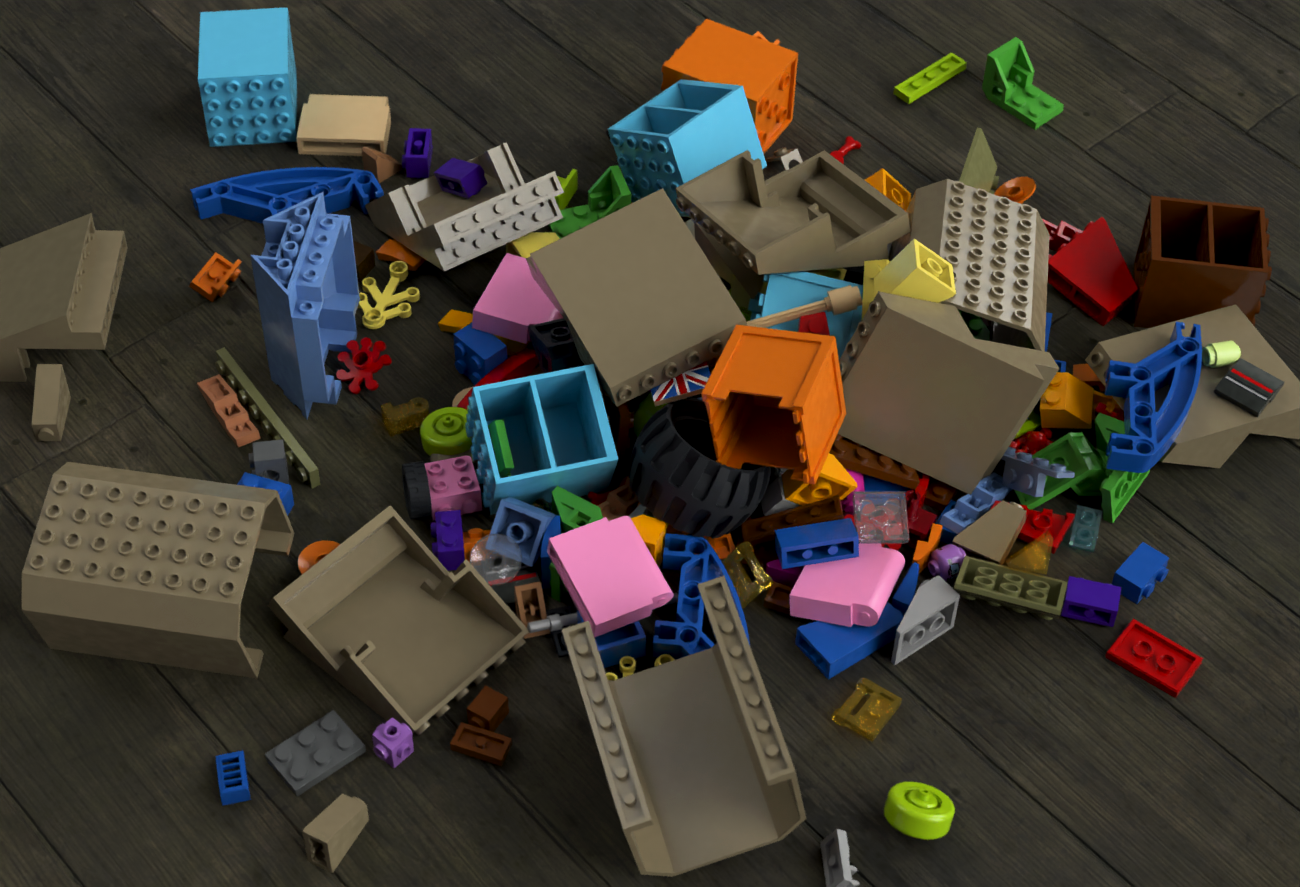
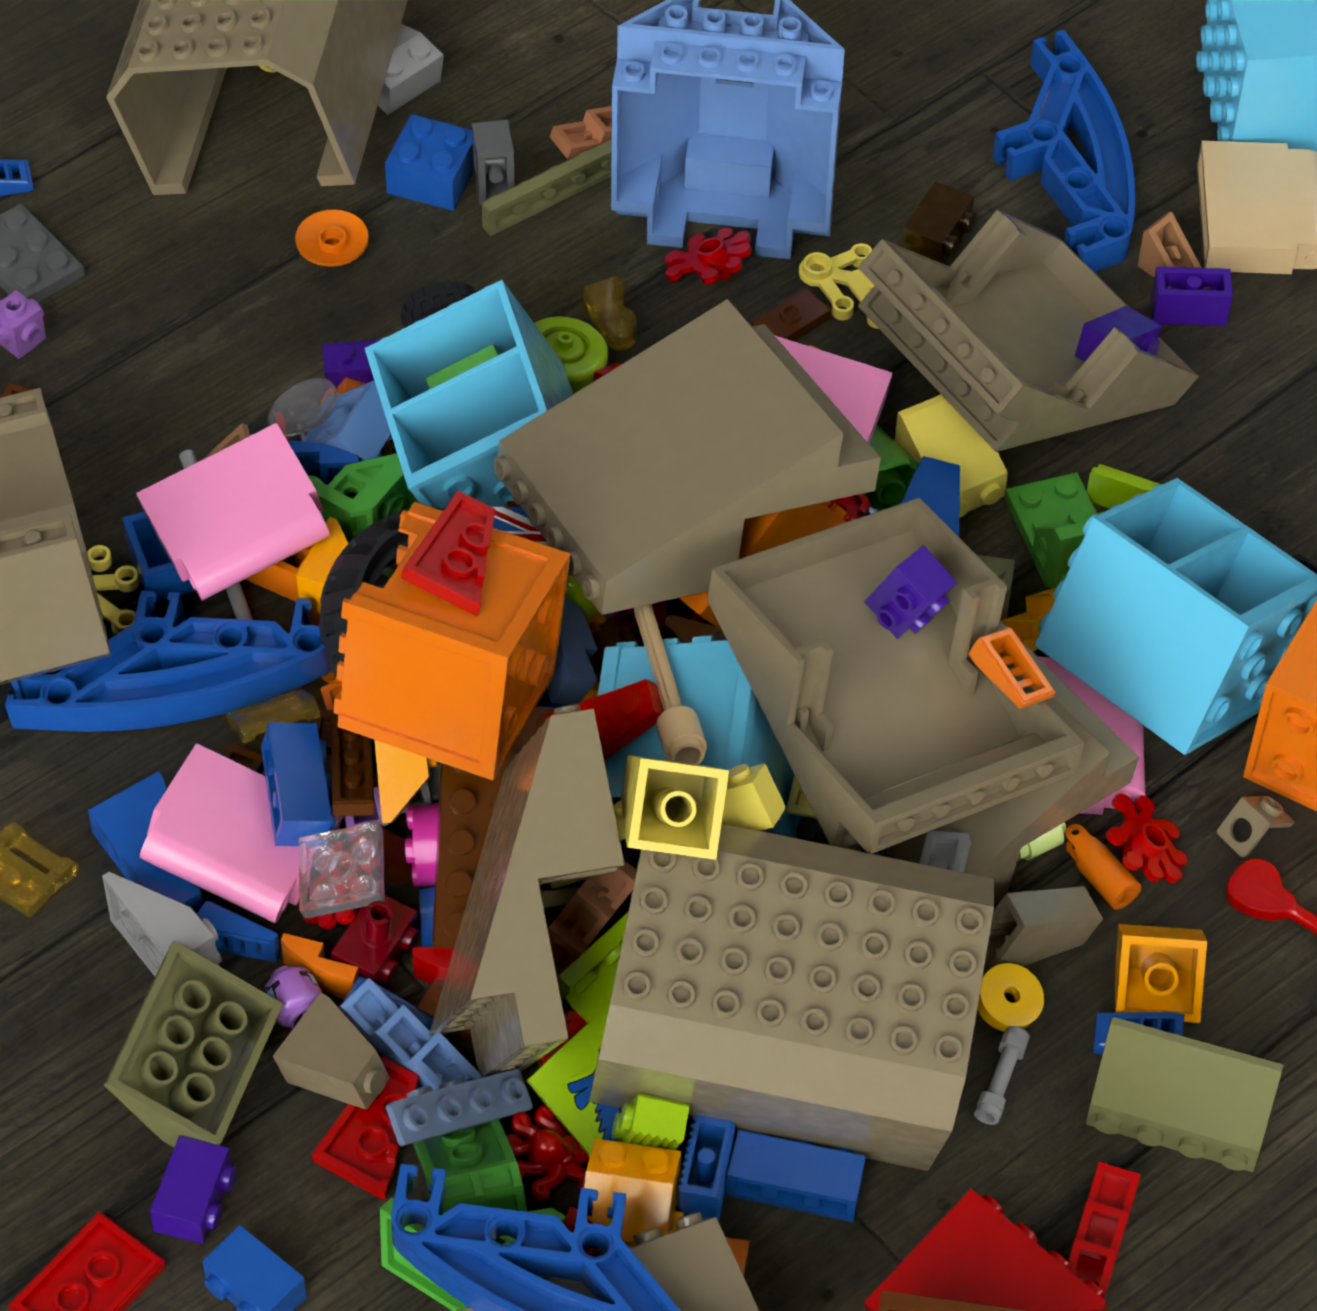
camera: 90 degrees right, 5 degrees up
orange bracket [189,252,242,302] -> none
dark tan panel [268,505,530,736] -> none
reddish brown brick [467,685,509,732] -> none
orange dish [994,177,1036,204] -> none
clear yellow slope [1006,530,1053,575] -> none
clear light blue slope [1068,505,1102,553] -> none
none -> red wing [401,491,495,616]
none -> reddish brown plate [751,288,831,341]
none -> dark purple brick [864,545,957,639]
none -> orange slope [968,627,1056,709]

